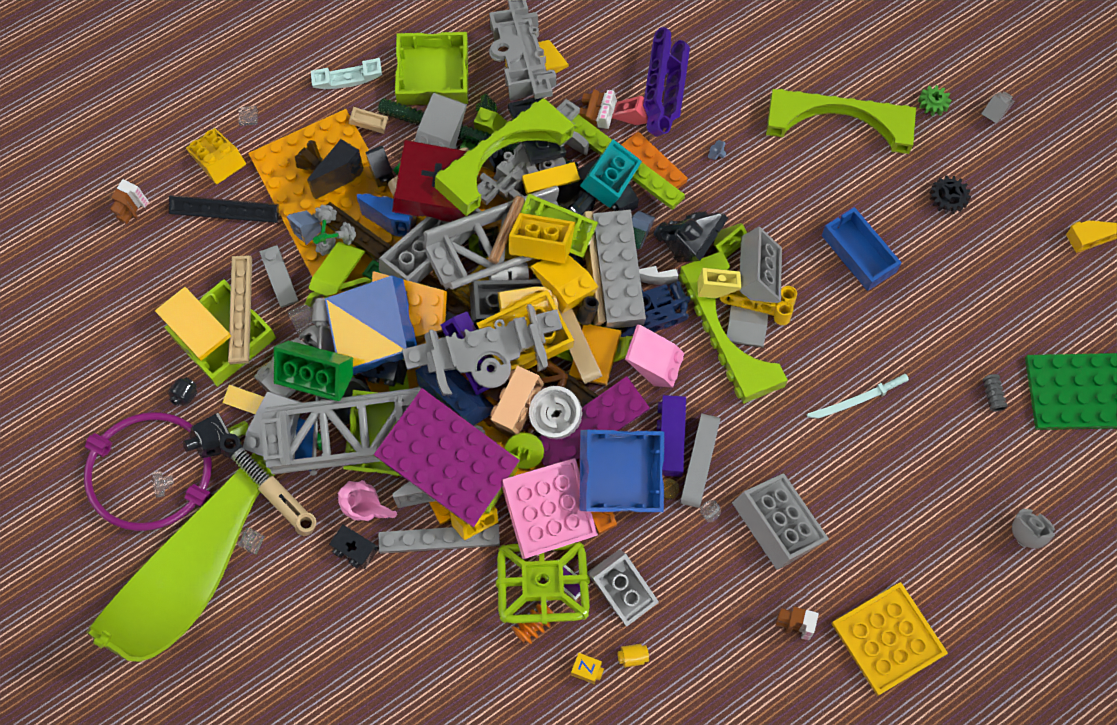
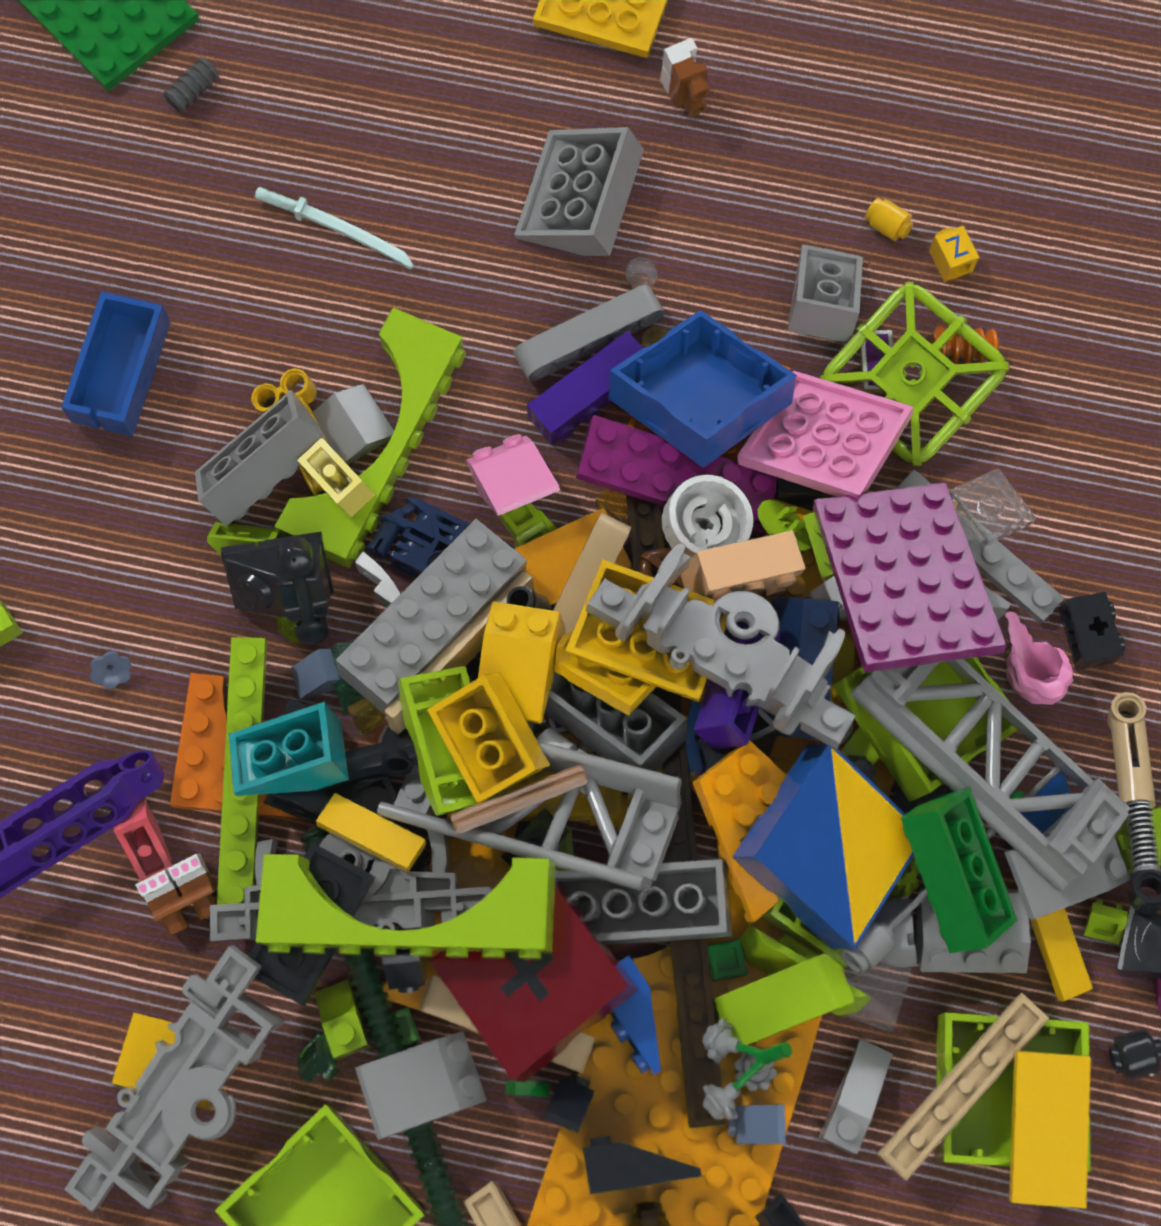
camera: 135 degrees left, 5 degrees up
none -> clear tile [949,468,1037,547]

